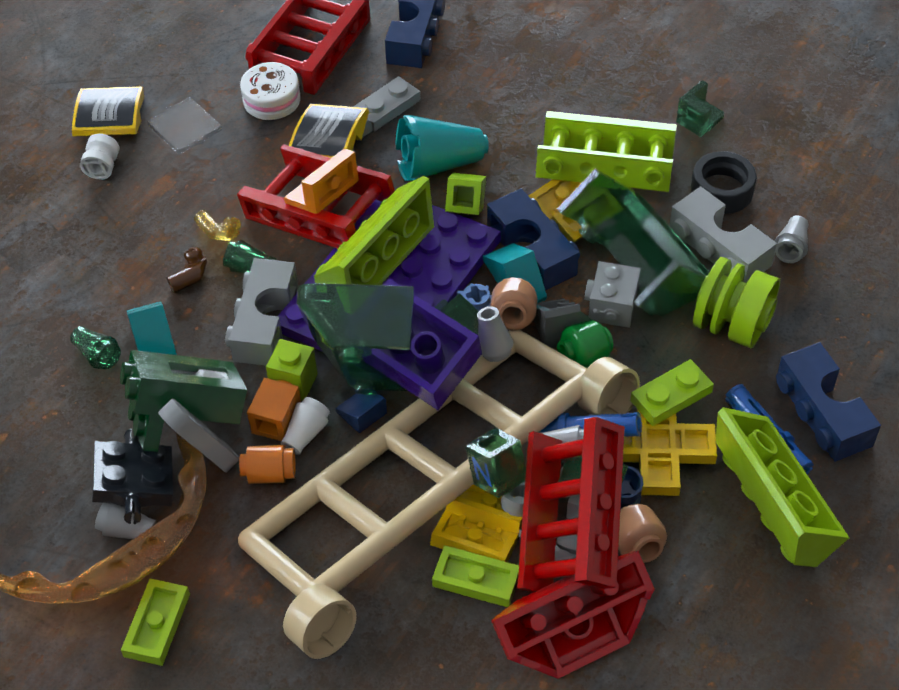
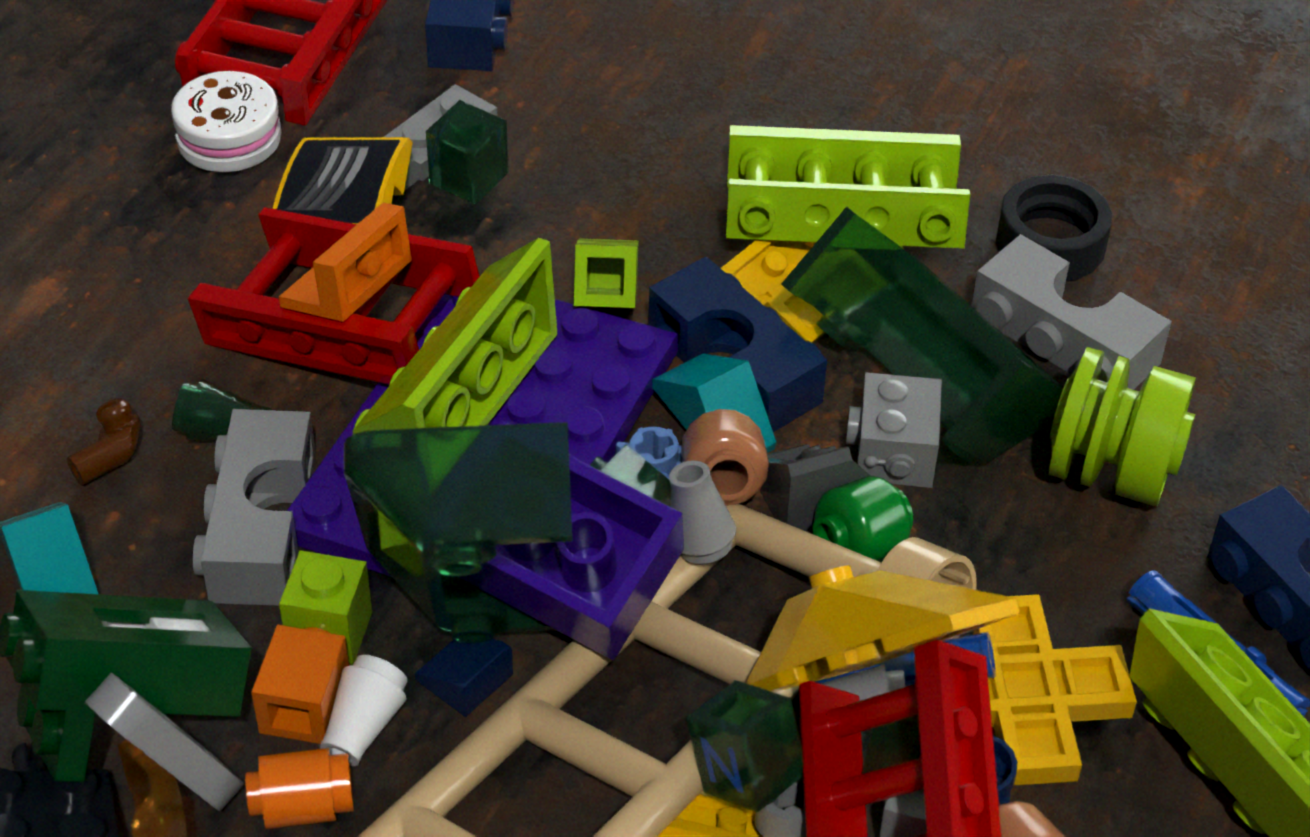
camera: 10 degrees left, 5 degrees down
clear piece [147,97,222,155] -> none
clear yellow arm [194,210,241,240] -> none
teal cone [395,115,489,181] -> none
lime plate [630,359,714,426] -> none
clear green panel [676,80,724,137] -> none
light grey cone [774,216,809,263] -> none
none -> clear green brick [426,100,509,204]
none -> yellow wedge [745,565,1020,699]

